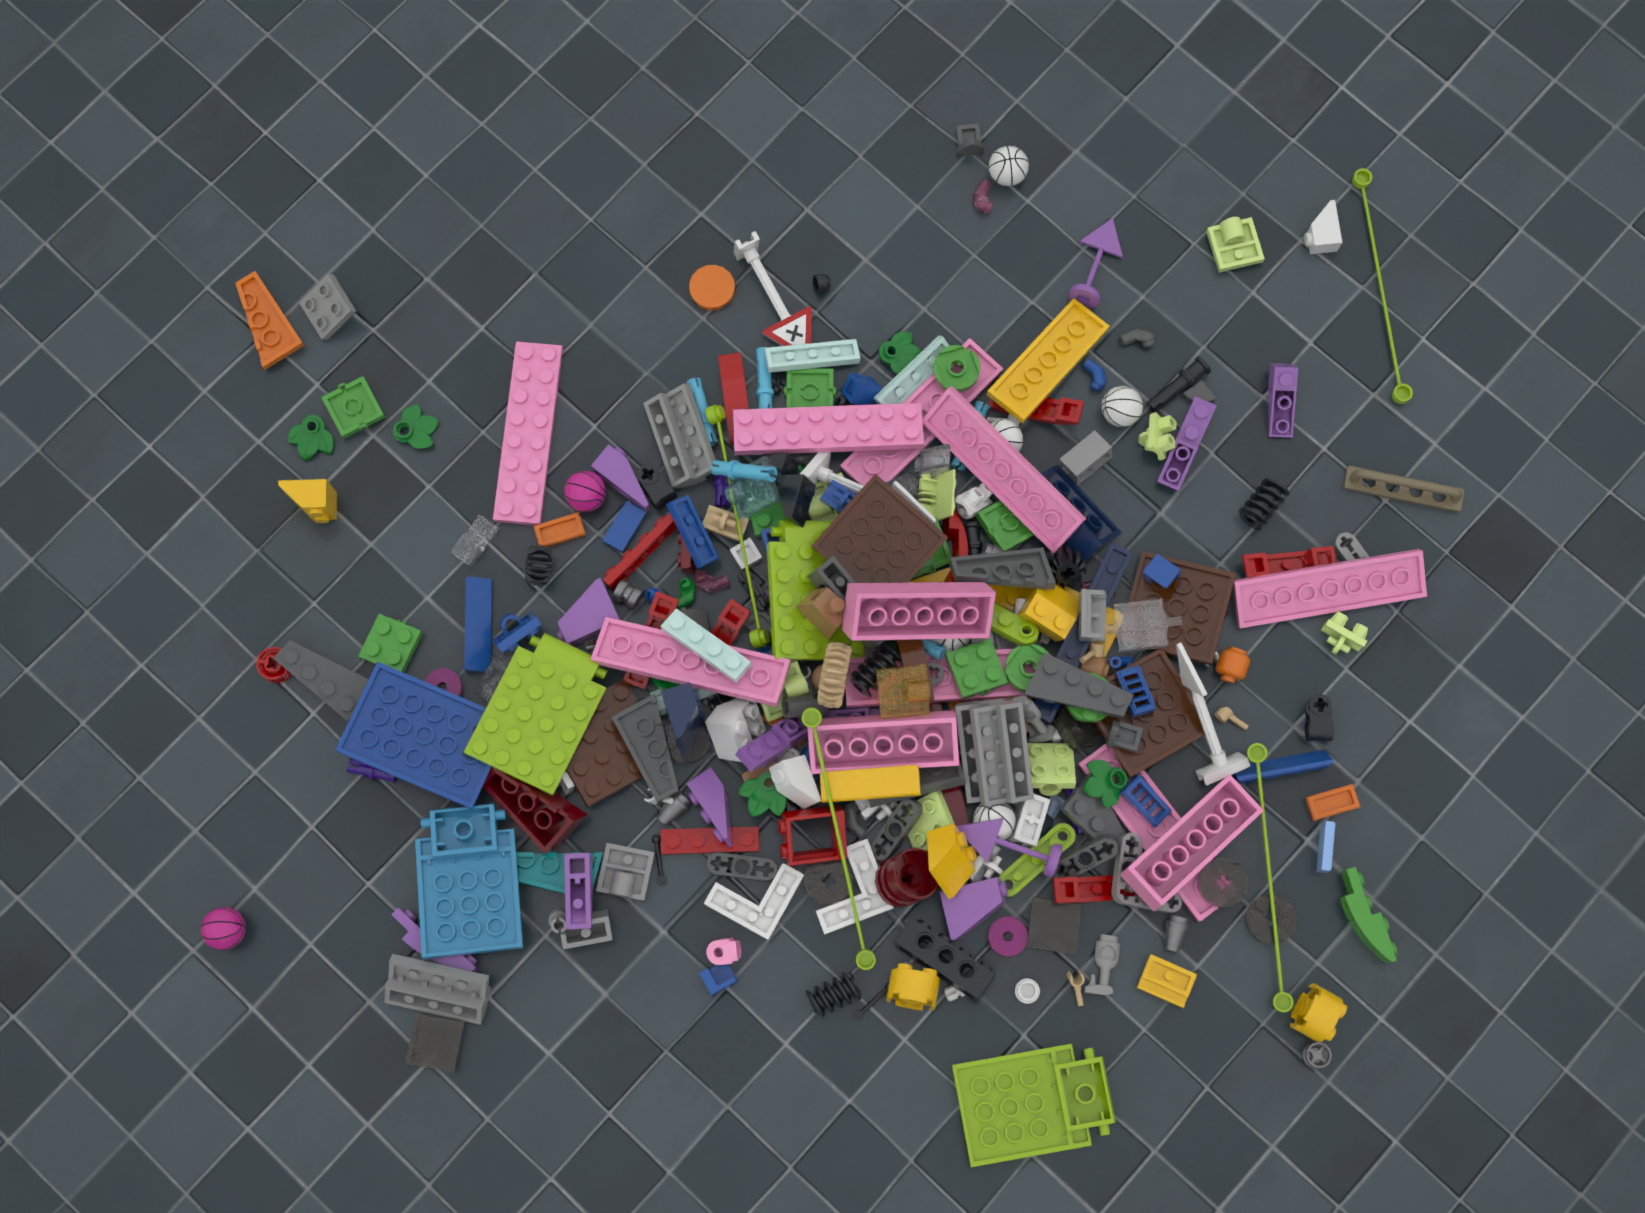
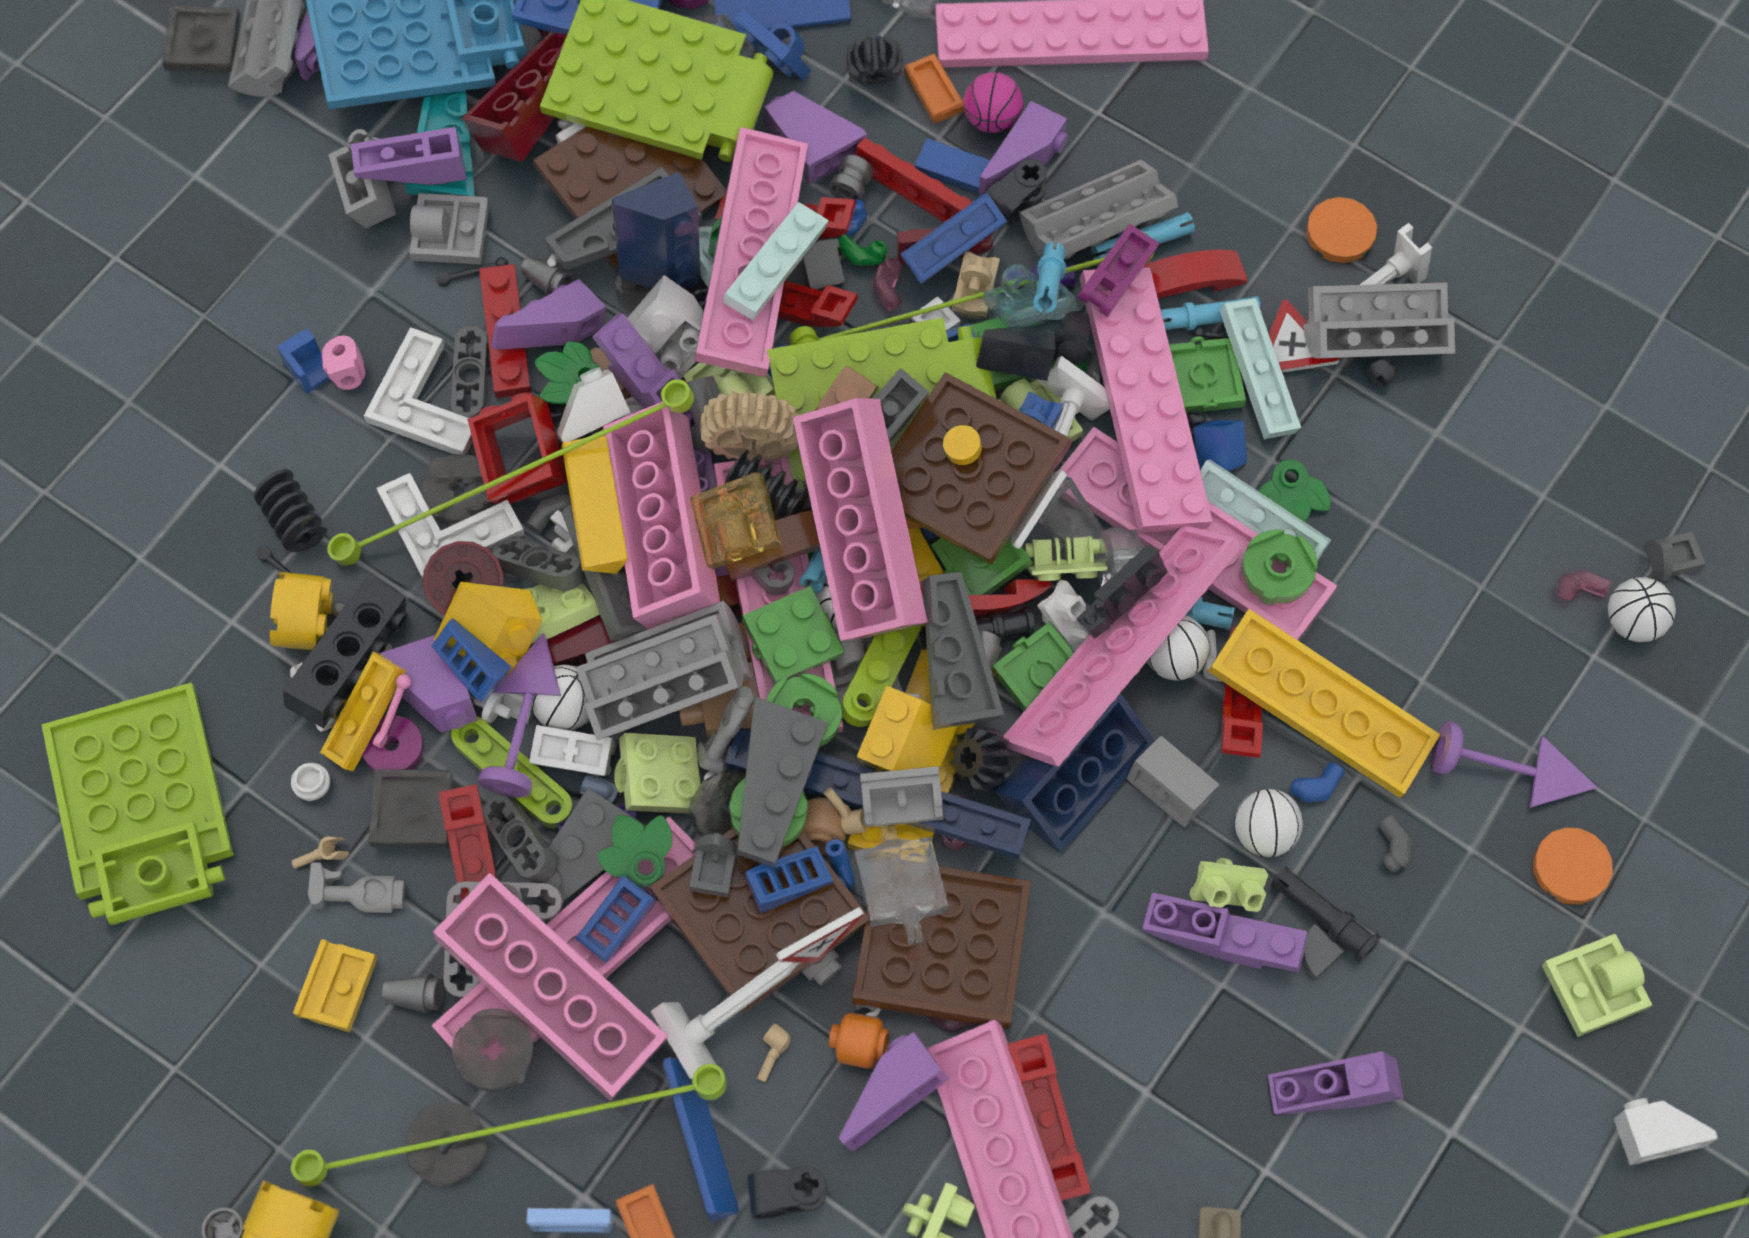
camera: 80 degrees right, 10 degrees down
blue panel [1143,554,1181,589] -> none
black piece [1239,478,1290,530] -> none
none -> yellow tile [320,652,407,771]
none -> bright pink hinge [373,674,411,748]
none -> blue slope [431,618,511,702]
none -> medium lavender slope [839,1032,949,1152]
none -> yellow tile [943,425,982,465]
none -> black hinge [1076,545,1168,638]
none -> magenta plate [1078,224,1159,317]
none -> light grey brick [1304,283,1455,358]
none -> orange tile [1533,827,1613,905]

